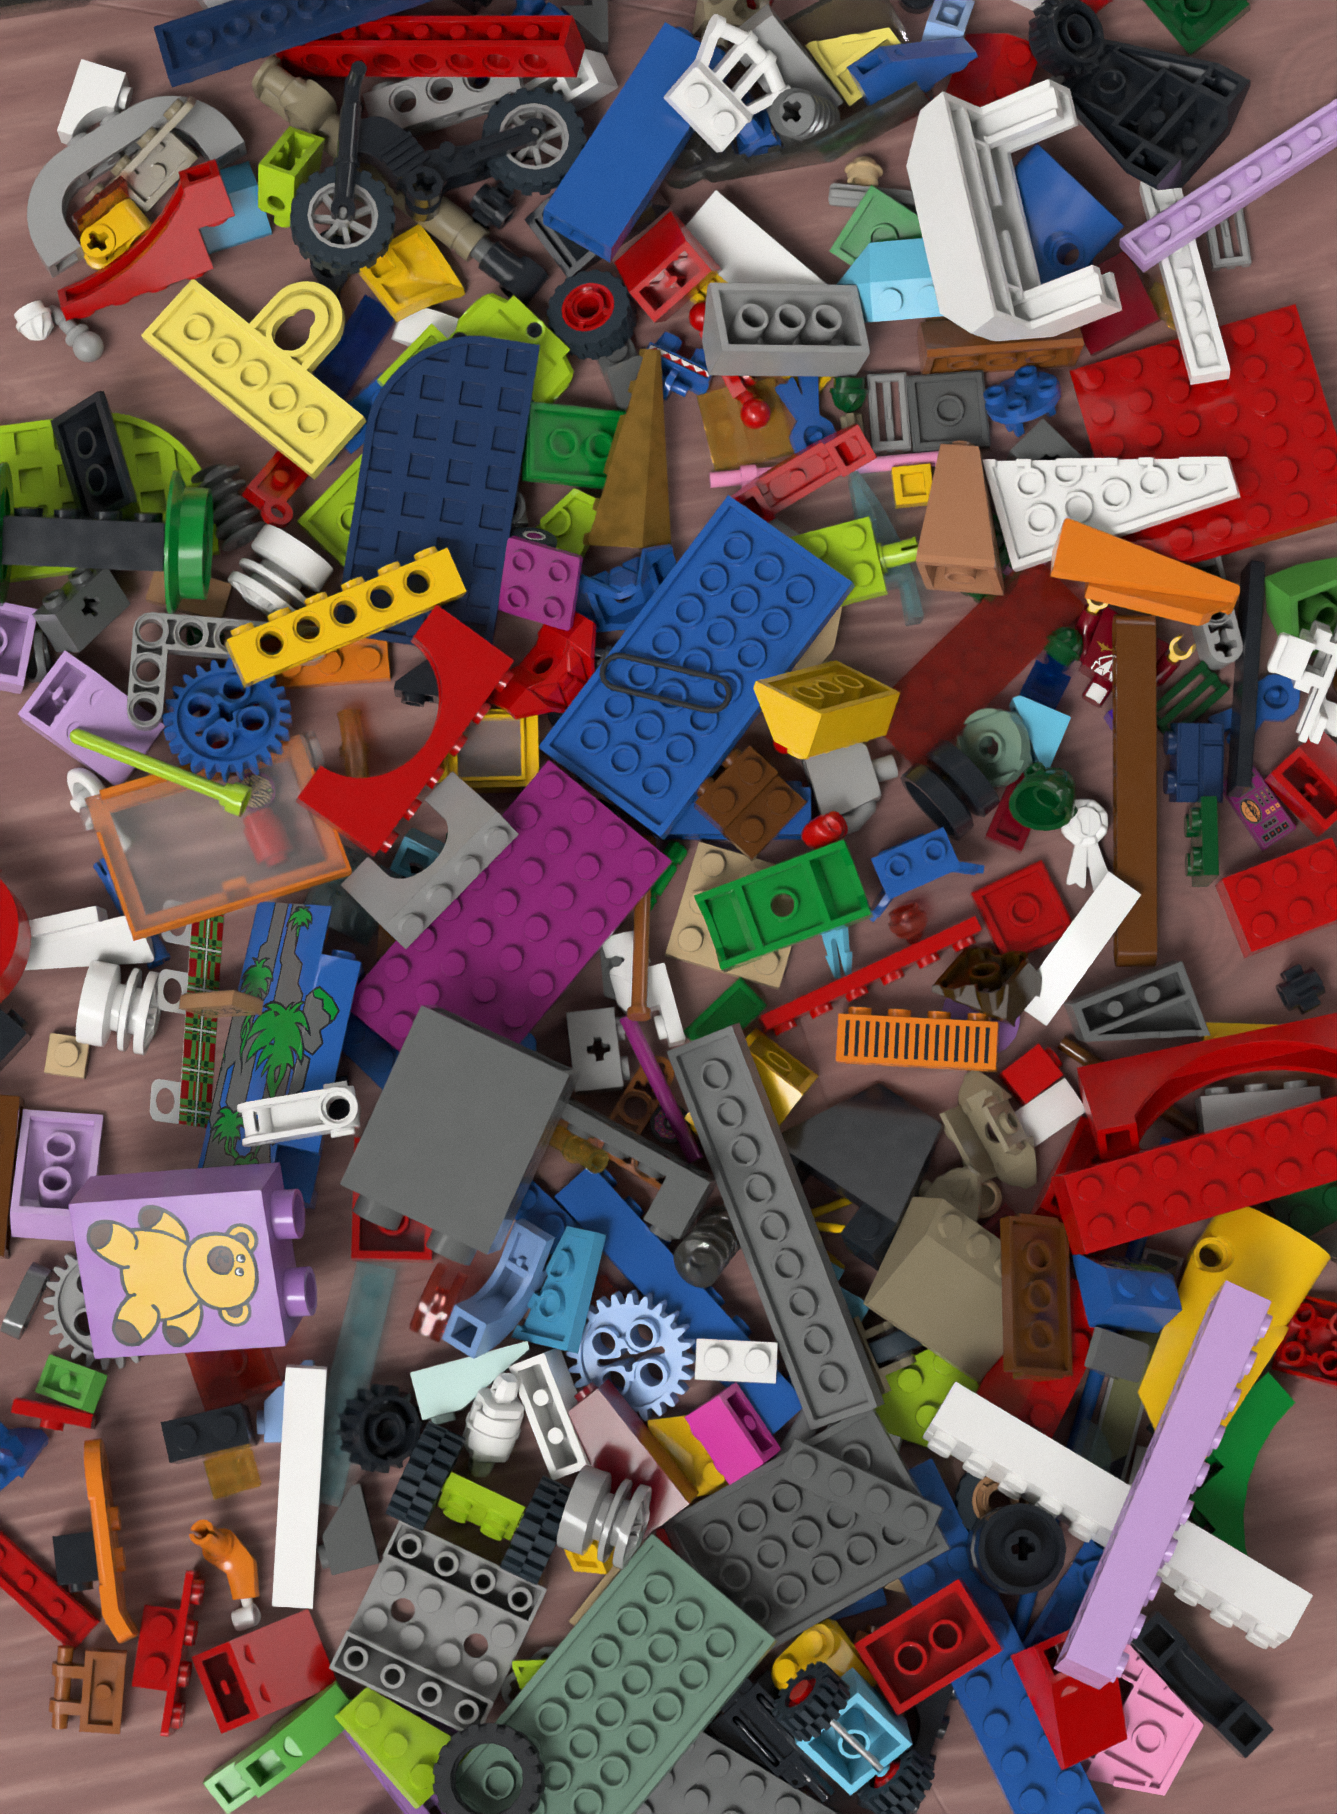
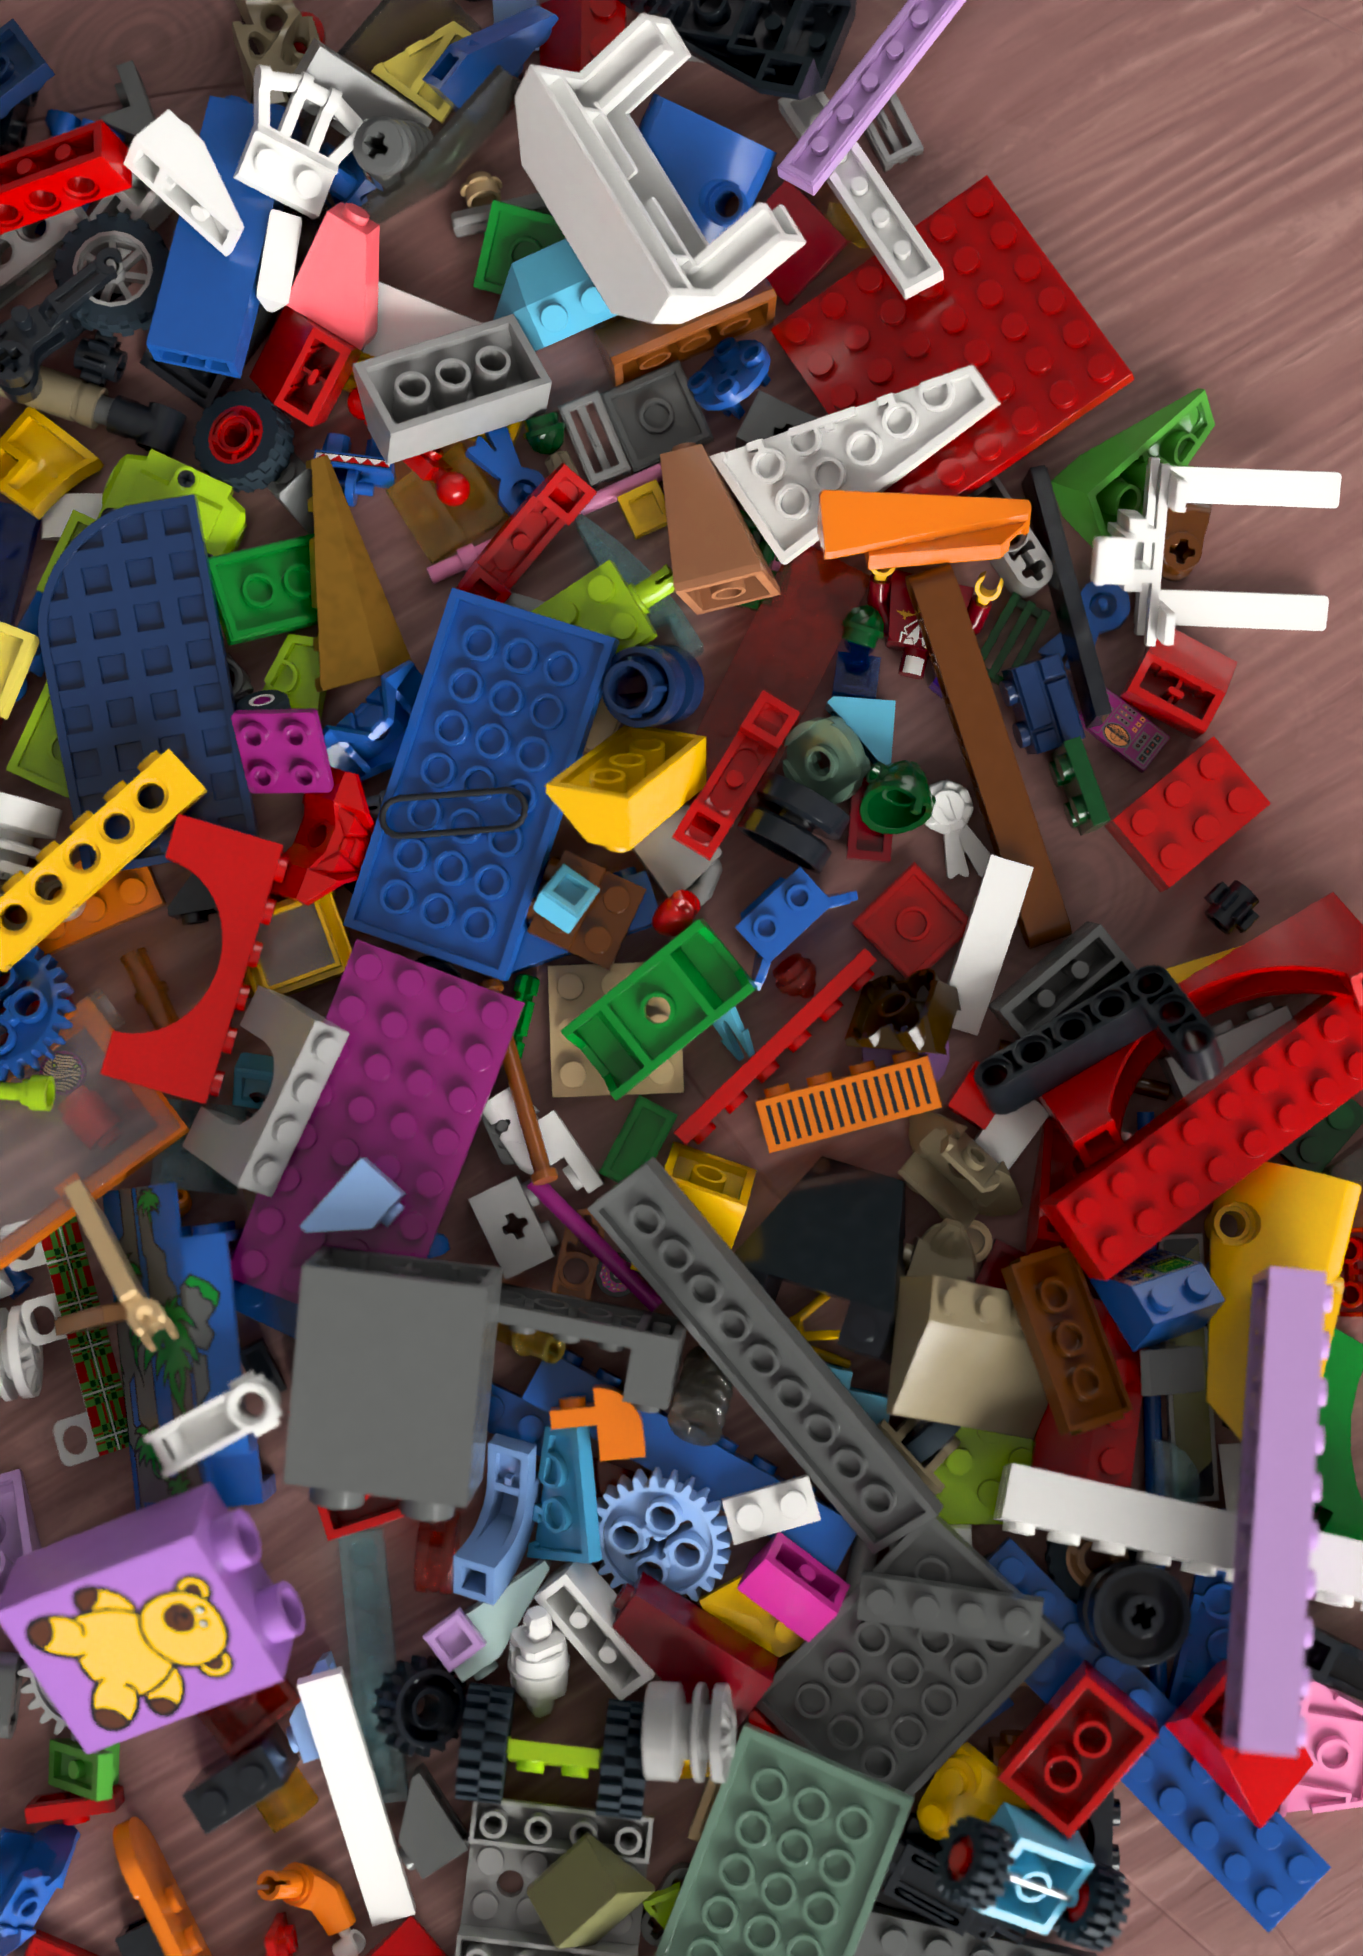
camera: 10 degrees left, 5 degrees up
none -> tan tile [63,1179,179,1352]
none -> white slope [123,109,244,257]
none -> white slope [256,209,302,313]
none -> coral slope [287,202,380,350]
none -> light blue slope [299,1157,407,1233]
none -> lavender tile [422,1606,487,1673]
none -> olive slope [526,1832,655,1949]
none -> medium azure slope [533,863,600,933]
none -> orange brick [550,1384,646,1461]
none -> dark blue piece [602,645,704,728]
none -> red slope [672,690,801,861]
none -> black beam [974,965,1224,1115]

